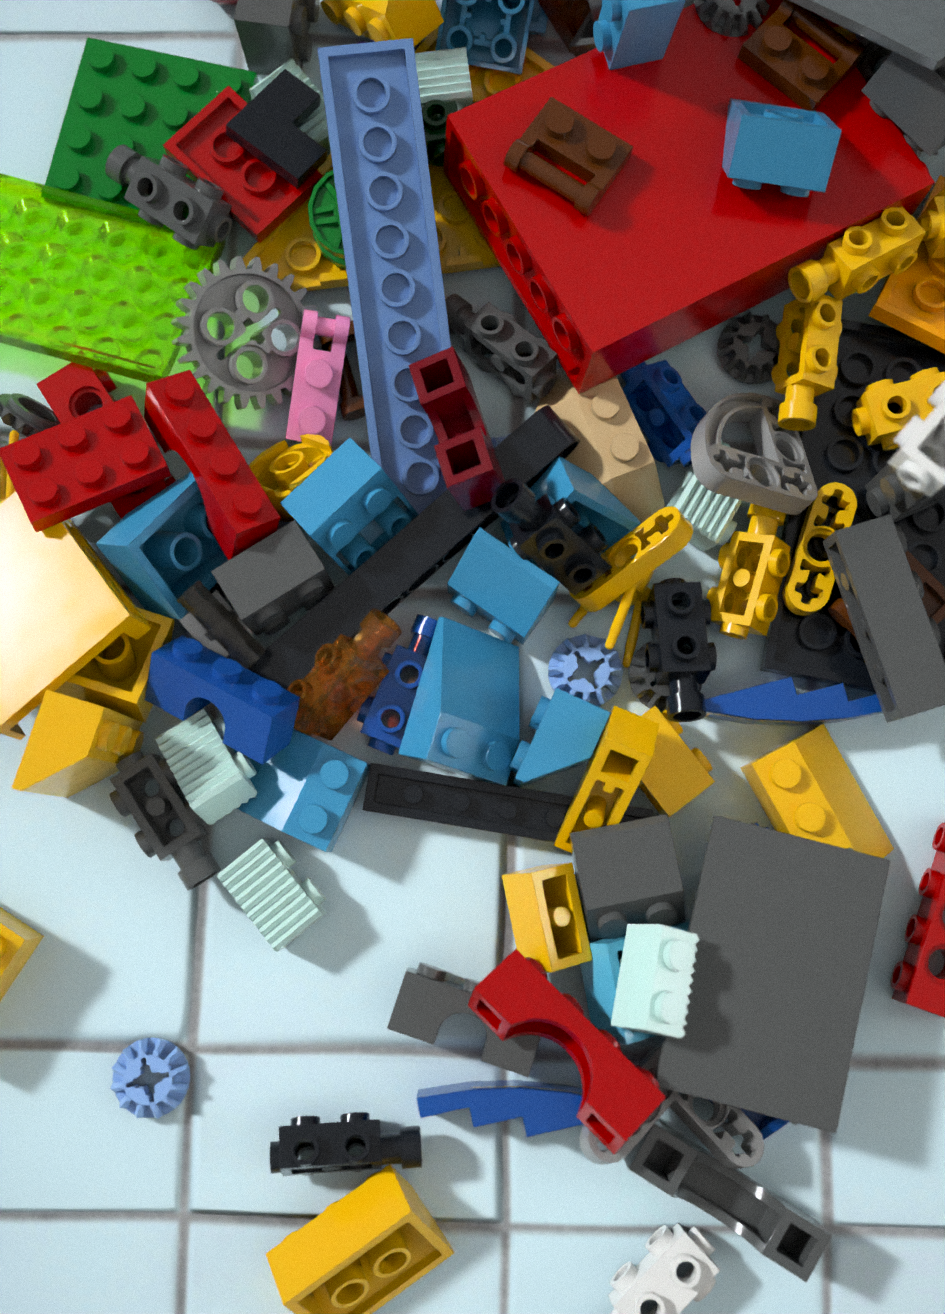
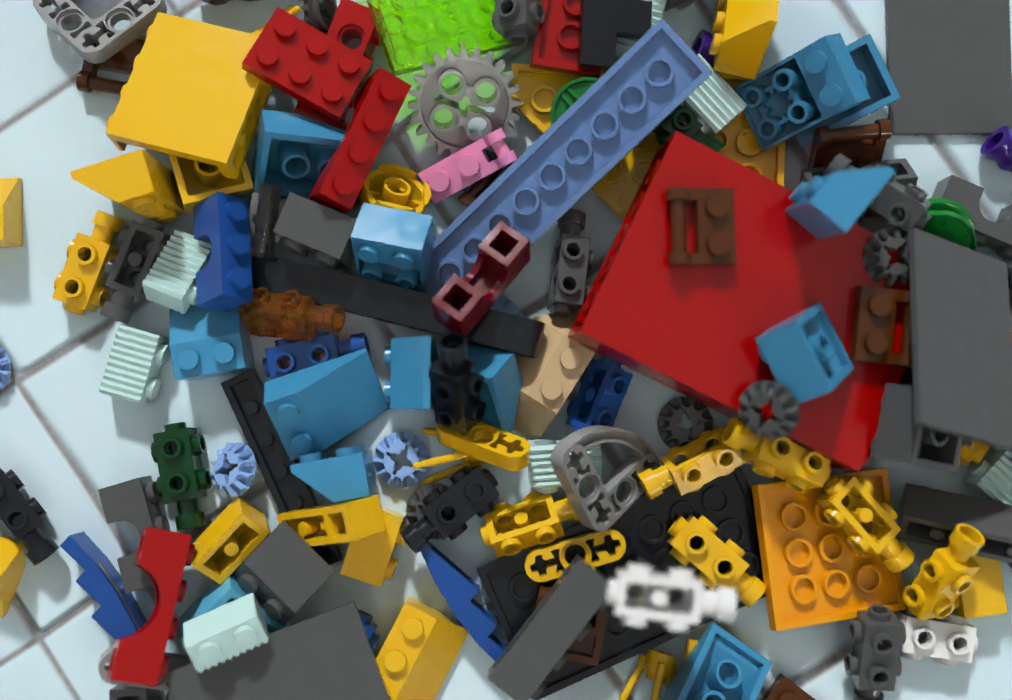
camera: 55 degrees right, 5 degrees up
none -> yellow brick [52,210,125,316]
none -> dark green brick [151,422,212,531]
none -> light blue gear [209,442,256,499]
none -> dark grey gear [737,380,800,442]

